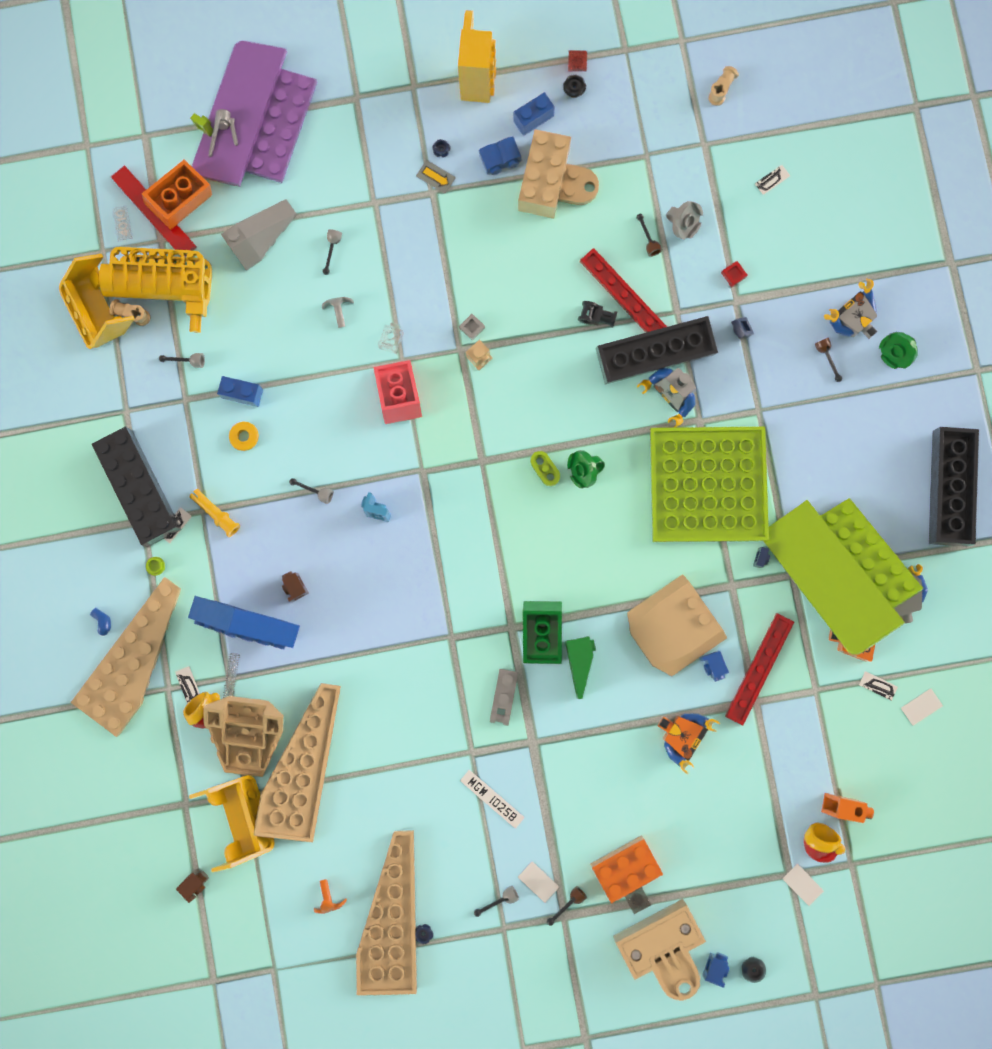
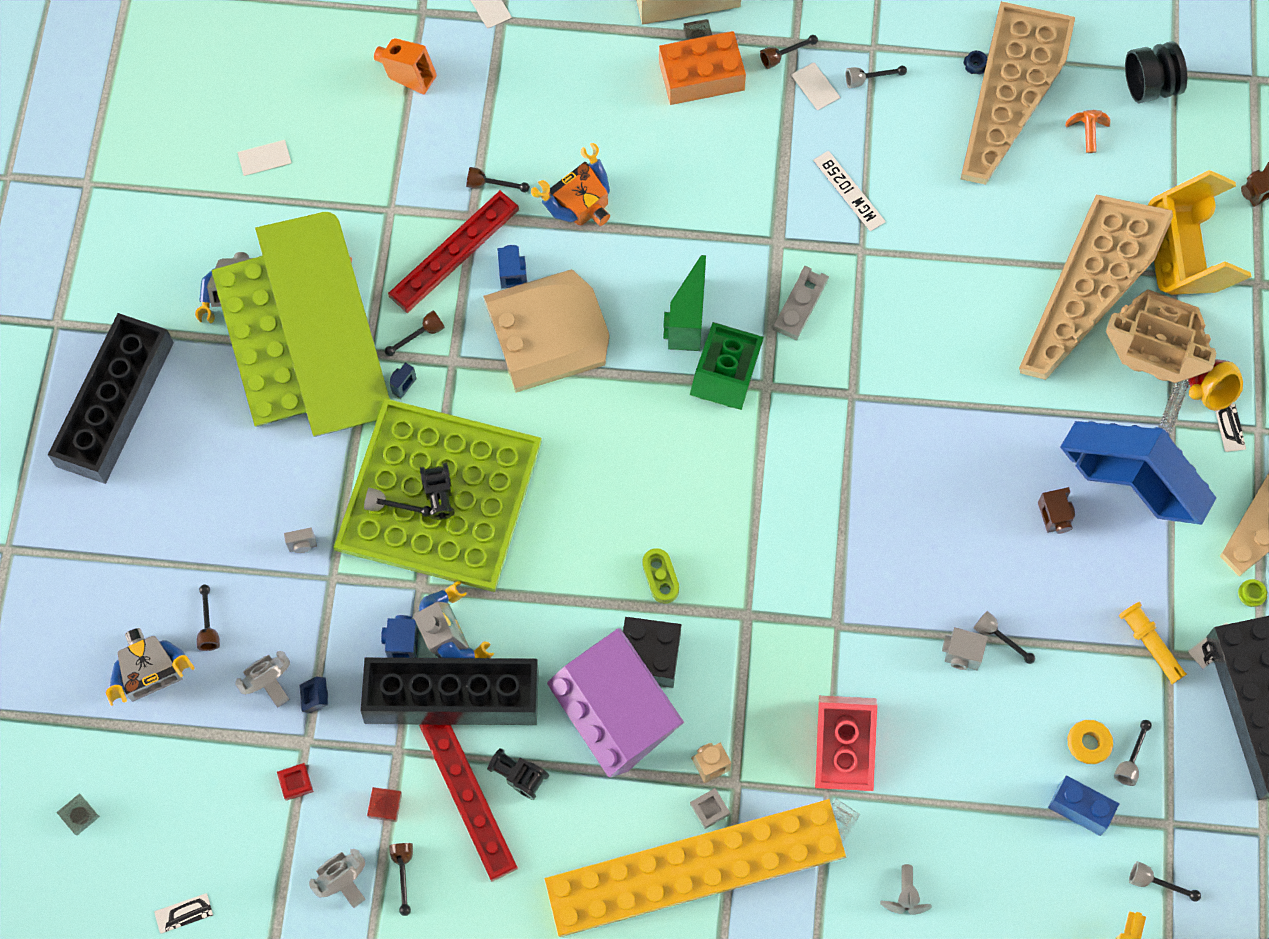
camera: 170 degrees left, 15 degrees down
dark azure bracket [361,492,391,522] -> none
green tile [567,450,605,489] -> none
yellow piece [803,822,846,863] -> none
sticker [859,671,898,701] -> none
green tile [879,331,918,369] -> none
none -> clear smoke plate [56,793,100,836]
none -> light grey tile [235,651,290,708]
none -> light grey plate [284,527,317,553]
none -> hinge [364,488,431,517]
none -> clear red plate [367,787,402,822]
none -> blue brick [381,615,419,658]
none -> hinge [384,310,445,357]
none -> black connector [420,462,455,520]
none -> hinge [466,167,530,193]
none -> yellow plate [544,799,846,937]
none -> medium lavender slope [547,628,684,778]
none -> black brick [623,616,682,688]
none -> light grey brick [942,627,988,671]
none -> light grey hinge [1114,720,1152,786]
none -> black wheel [1125,41,1188,104]

